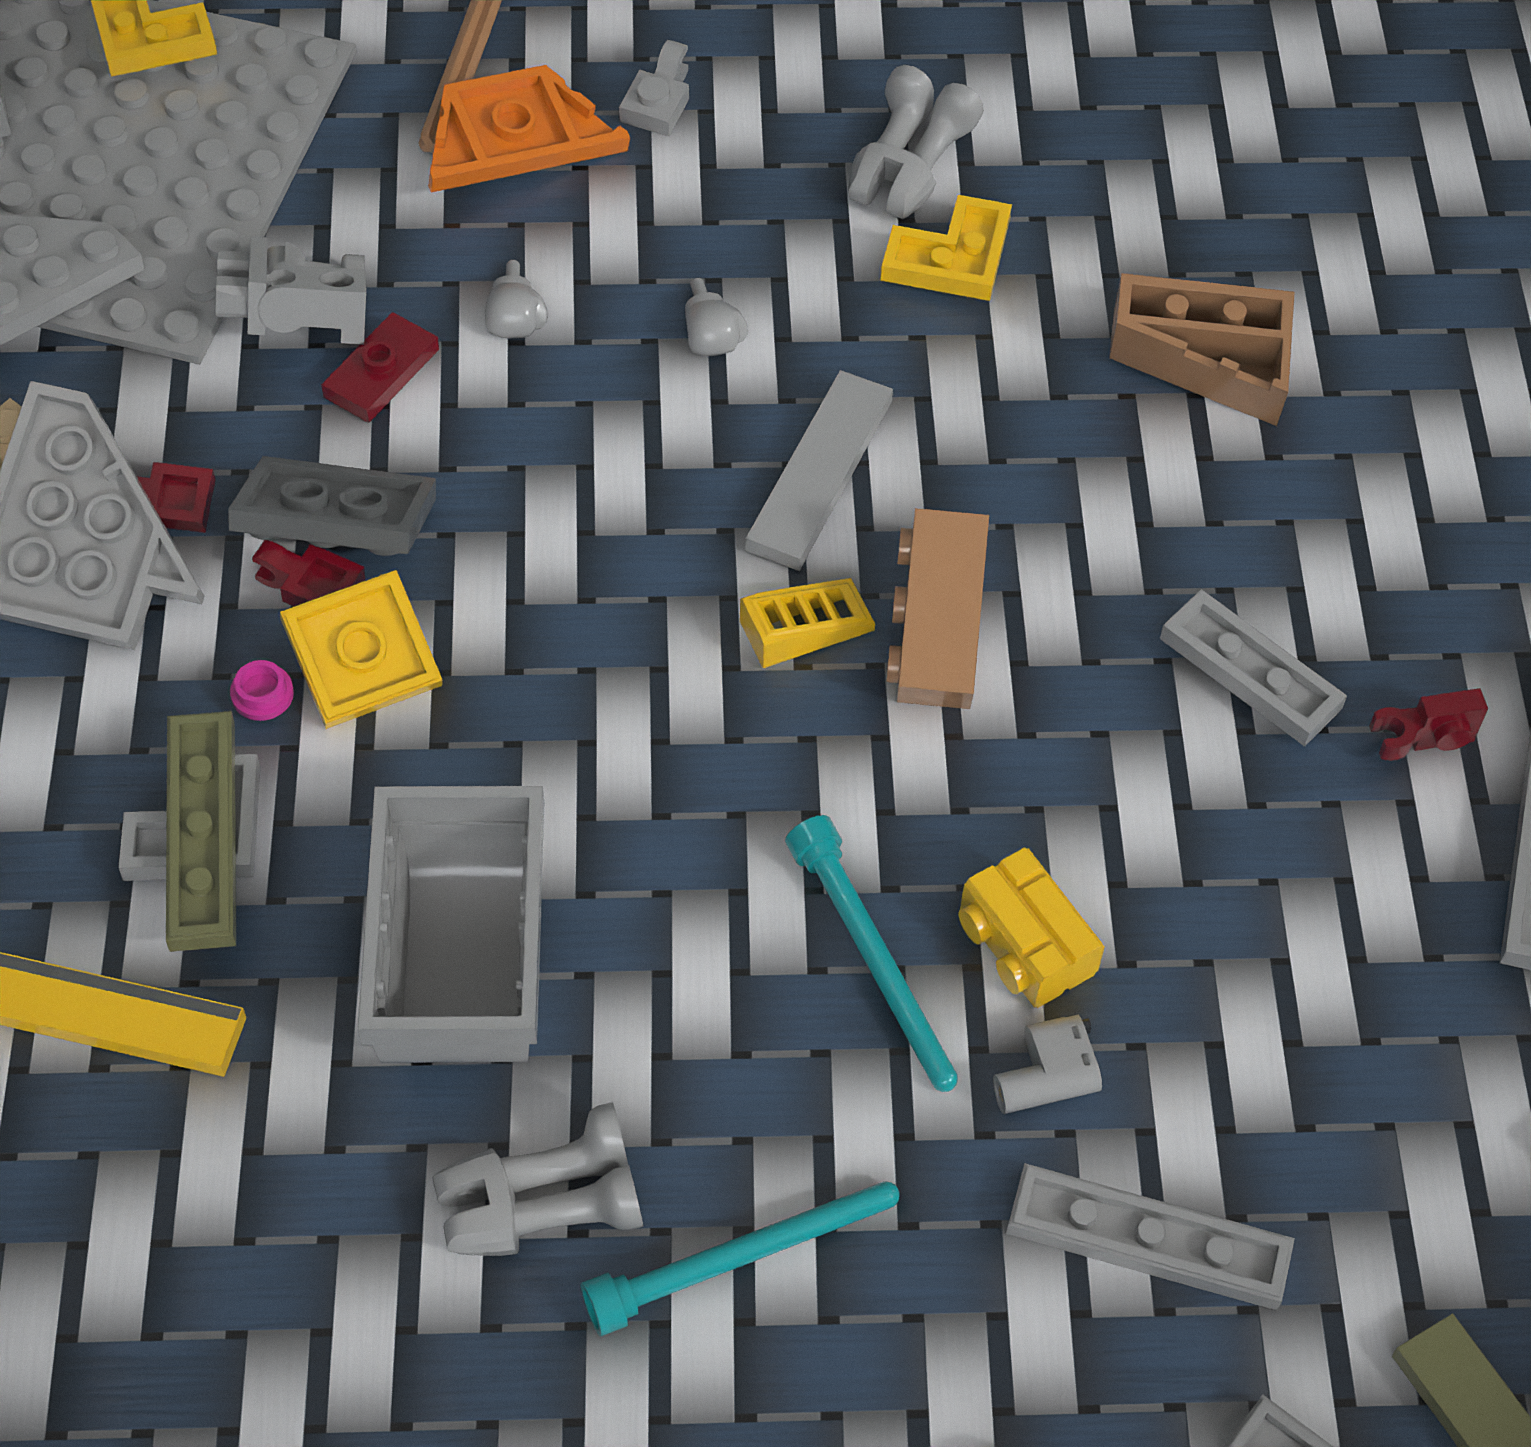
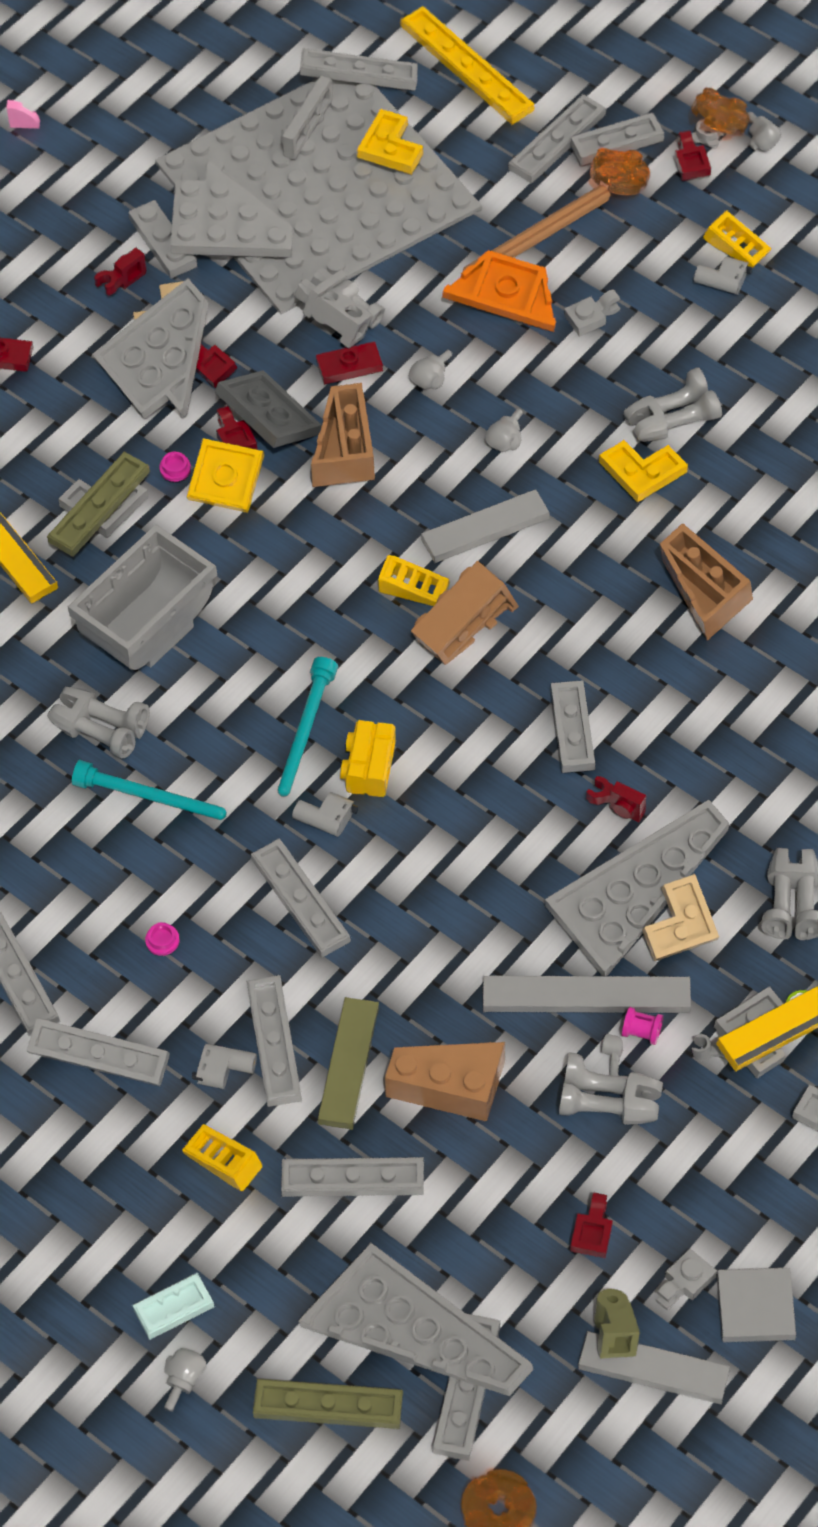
camera: 45 degrees right, 0 degrees up
none -> medium nougat wedge [311,383,375,487]

